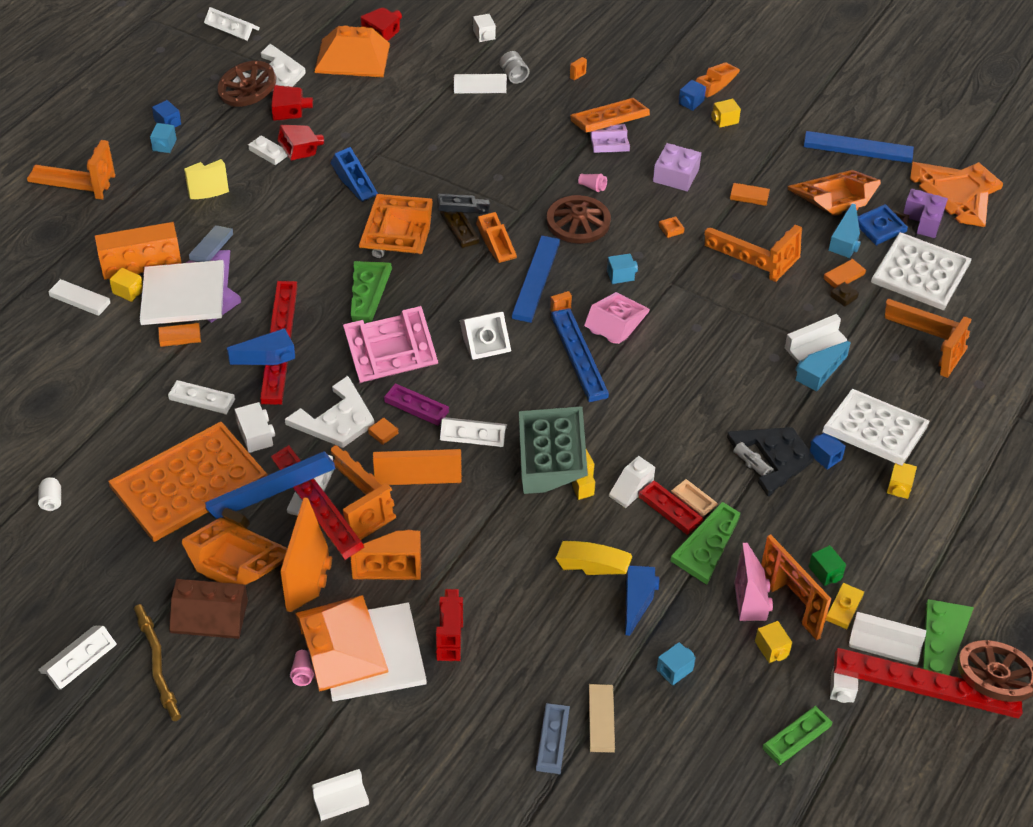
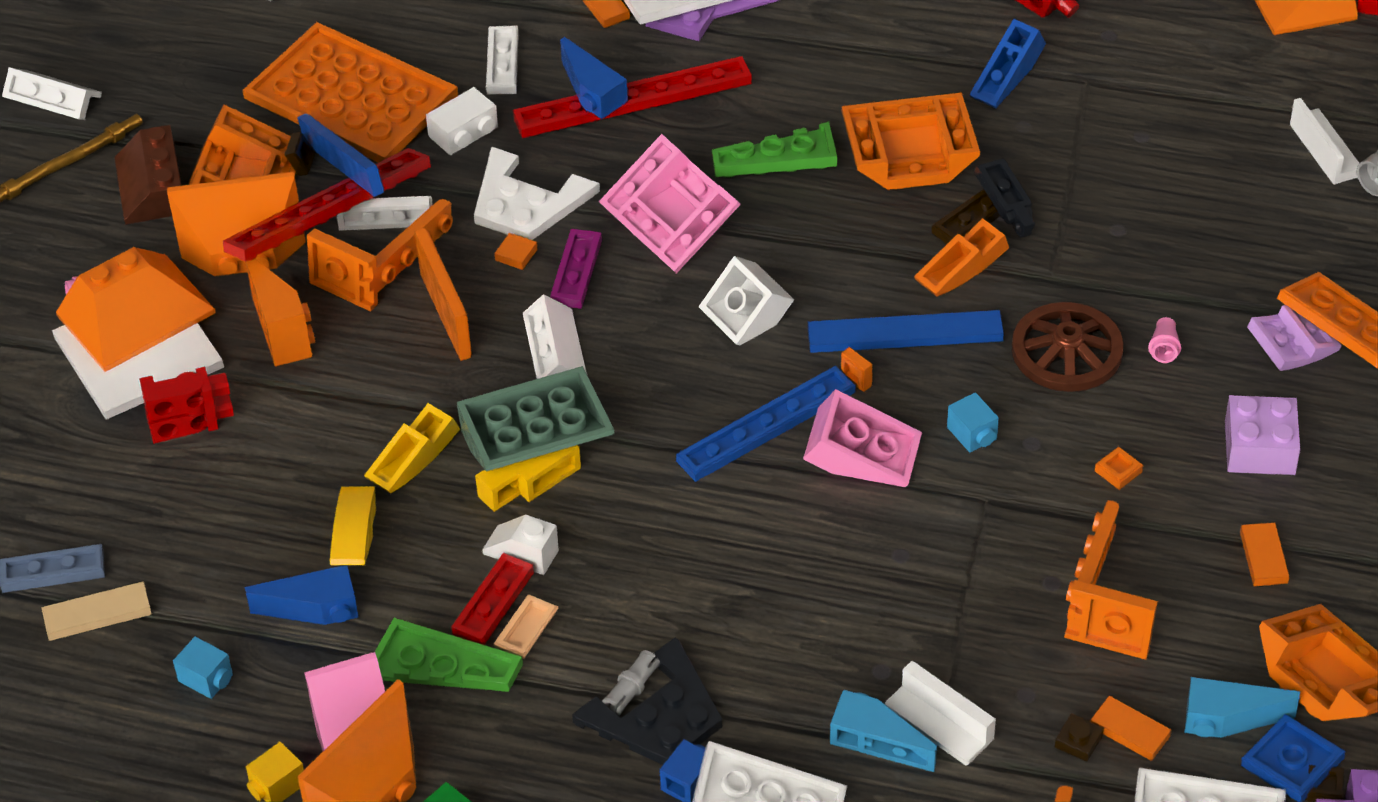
camera: 75 degrees right, 0 degrees up
none -> yellow slope [364,403,460,494]

